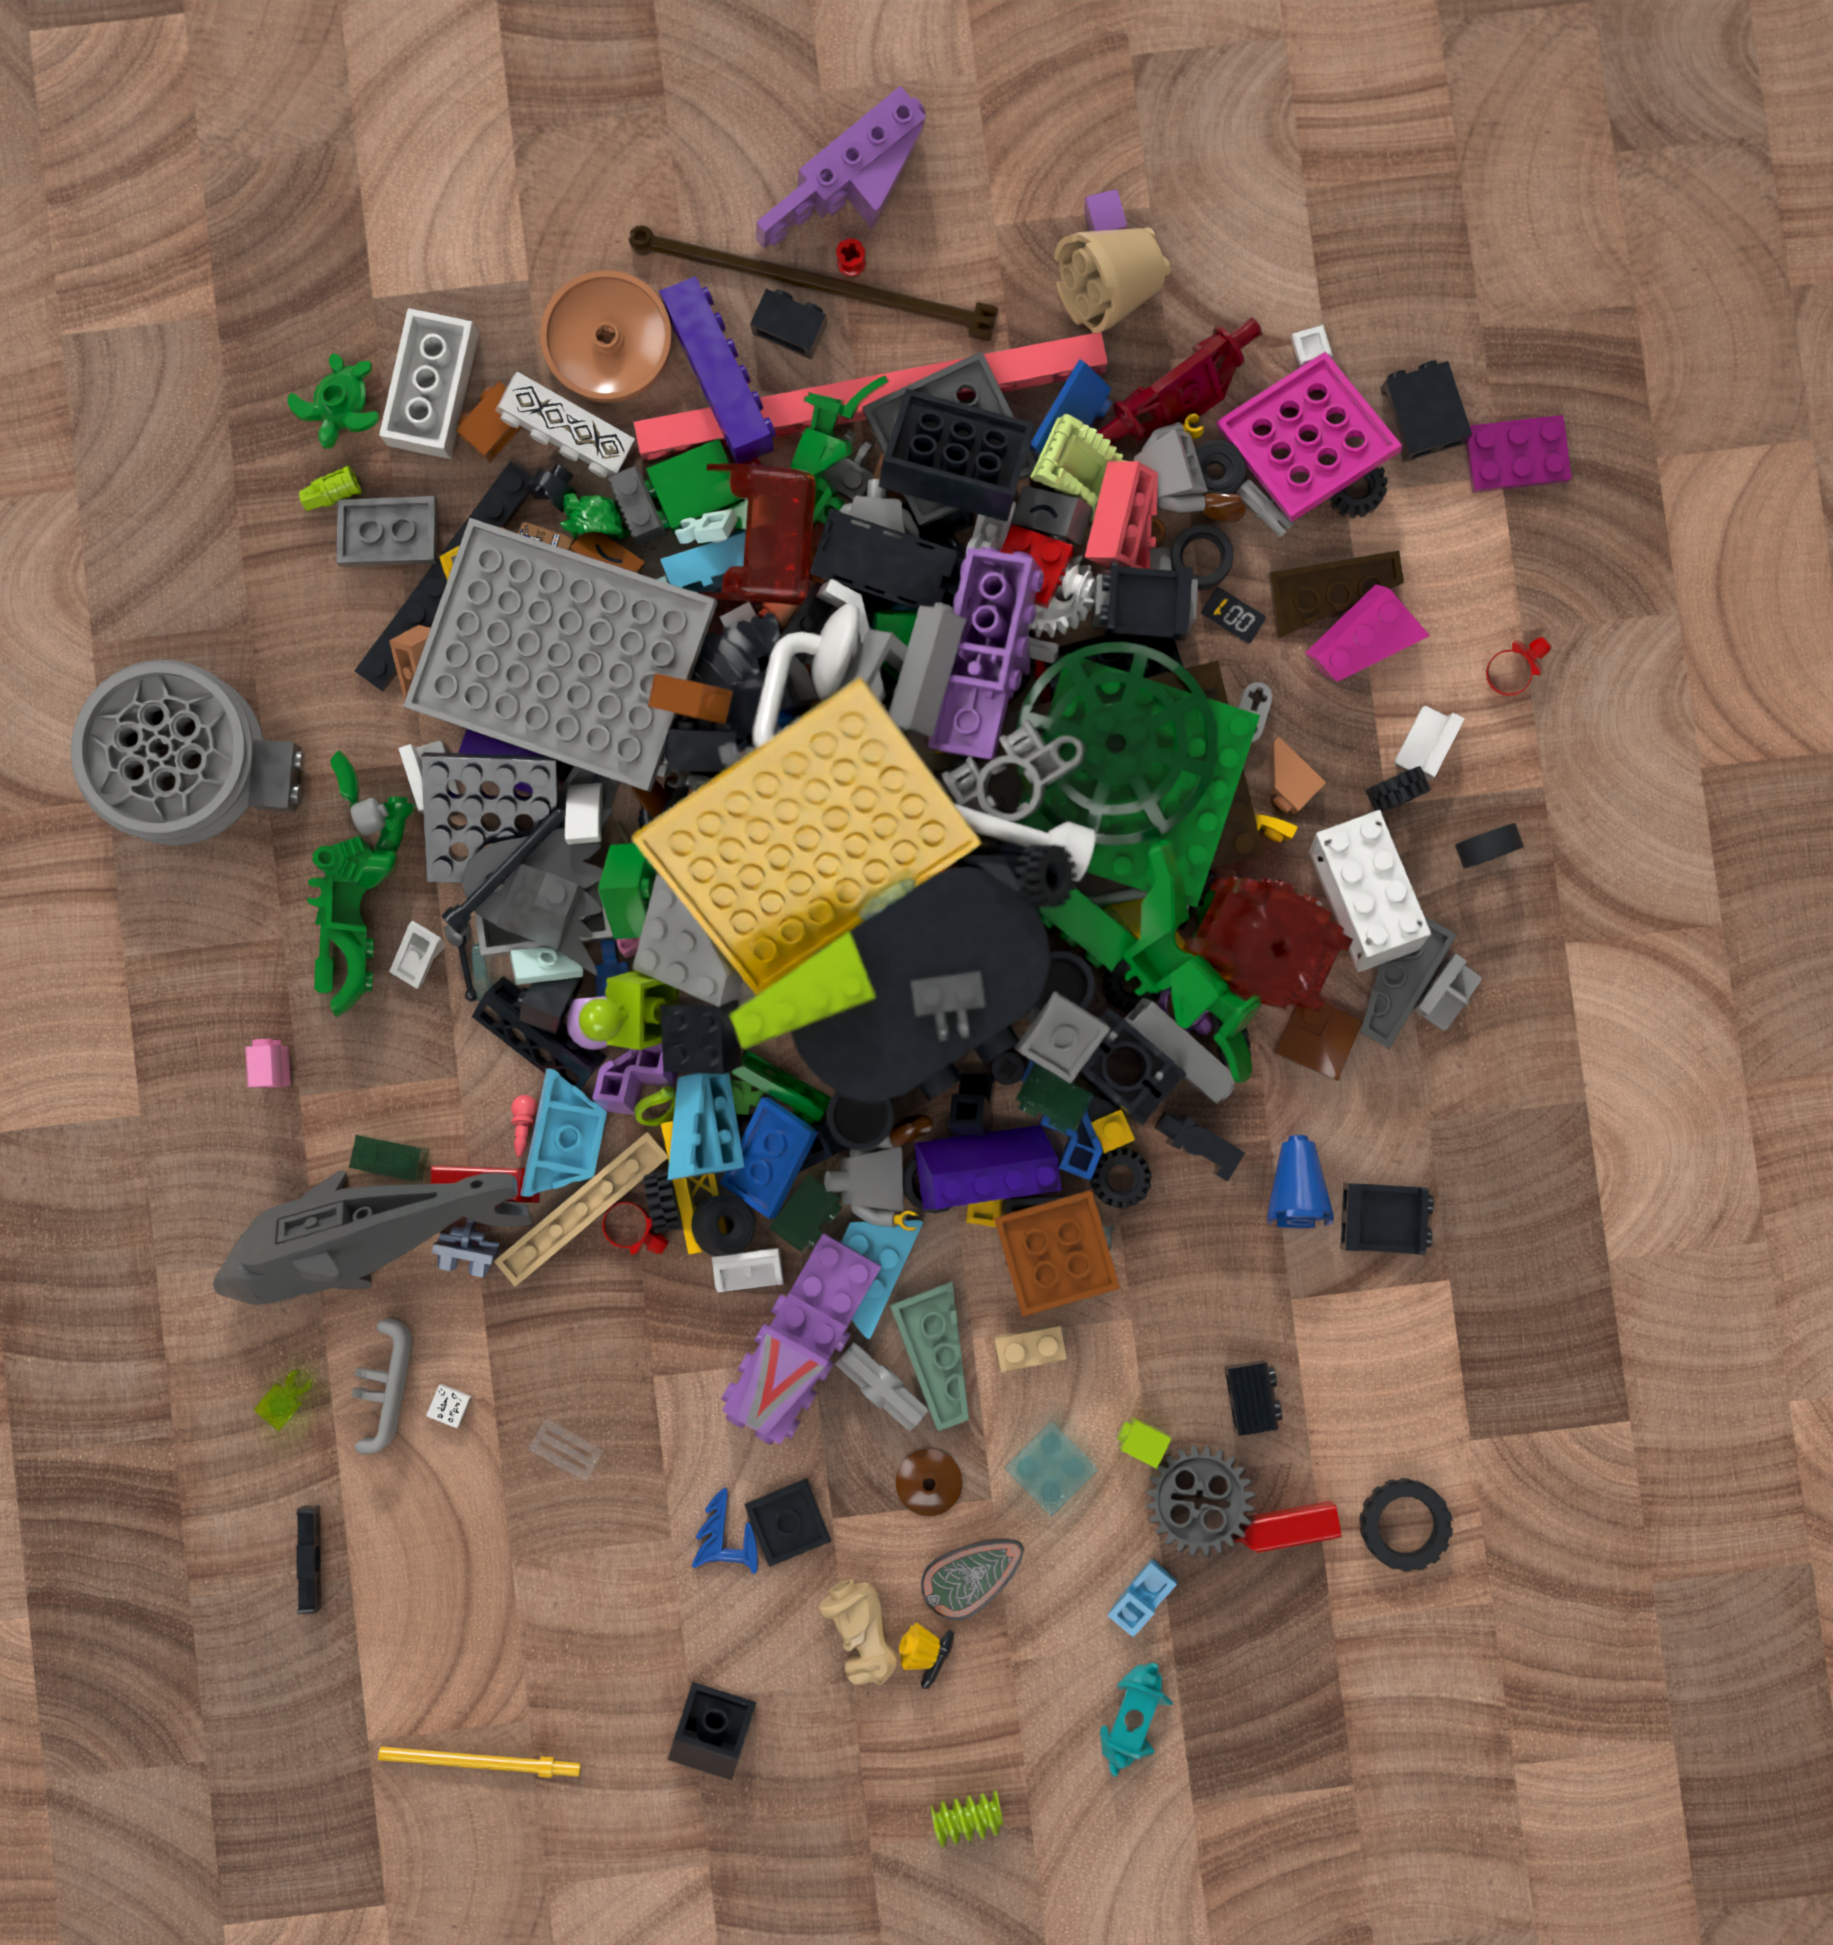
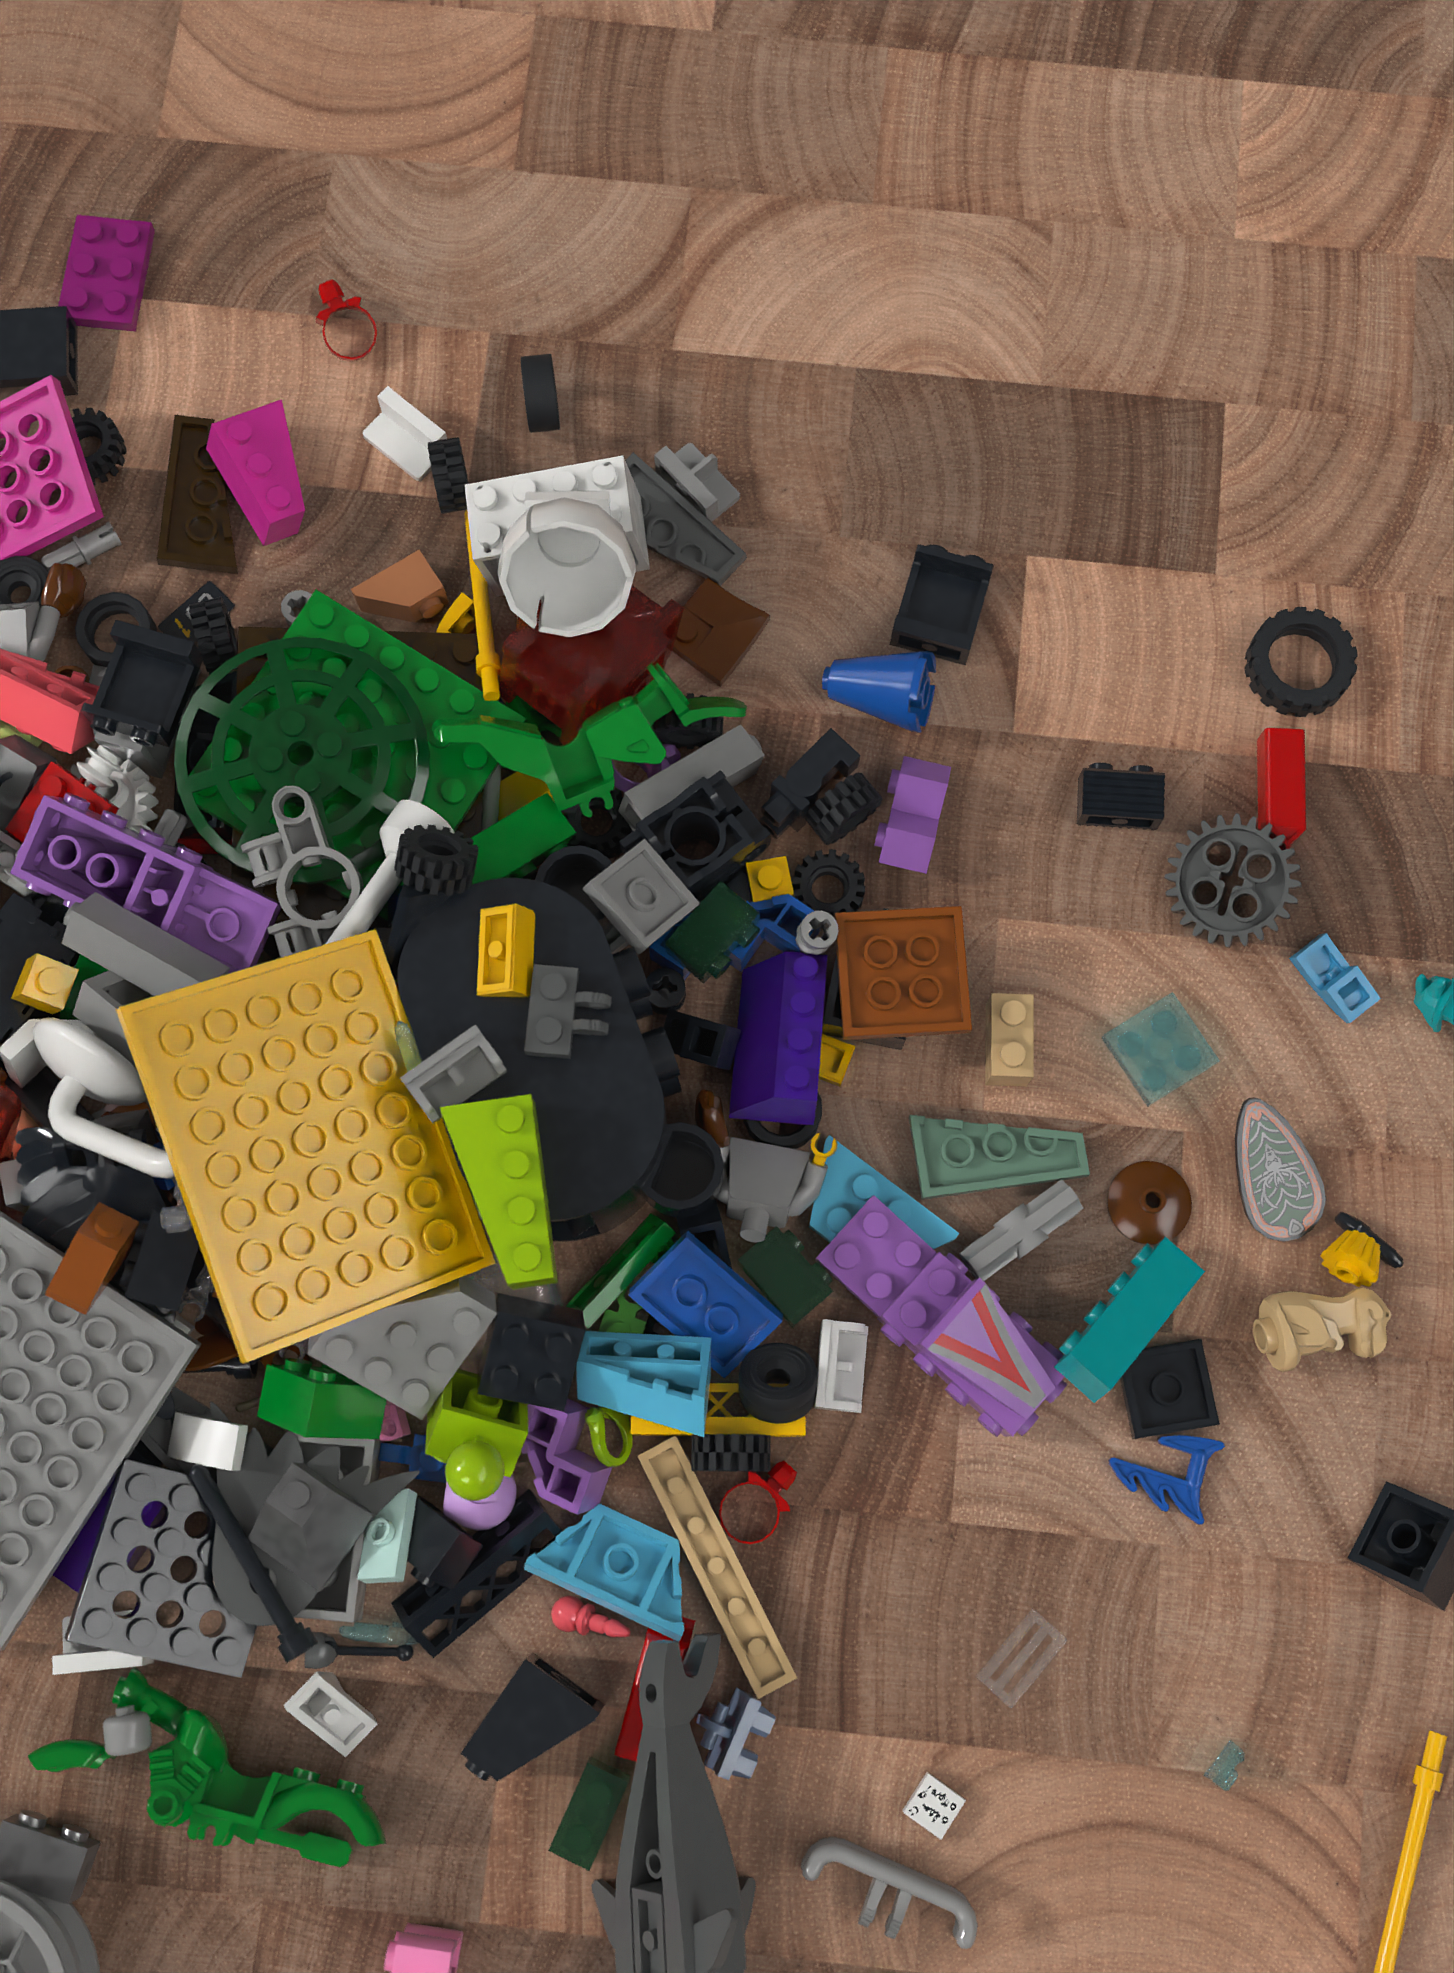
camera: 75 degrees left, 10 degrees down
lime brick [1116,1417,1172,1469] -> none
none -> yellow brick [11,953,79,1014]
none -> black tyre [189,597,238,675]
none -> light grey hinge [401,1024,507,1124]
none -> black slope [460,1652,605,1782]
none -> yellow bar [464,511,501,701]
none -> yellow slope [477,904,535,997]
none -> white plate [498,491,636,637]
none -> light grey bush [795,911,839,955]
none -> black tyre [805,772,883,845]
none -> medium lavender brick [874,756,951,874]
none -> teal brick [1054,1237,1205,1403]
none -> clear light blue tile [1204,1740,1245,1792]

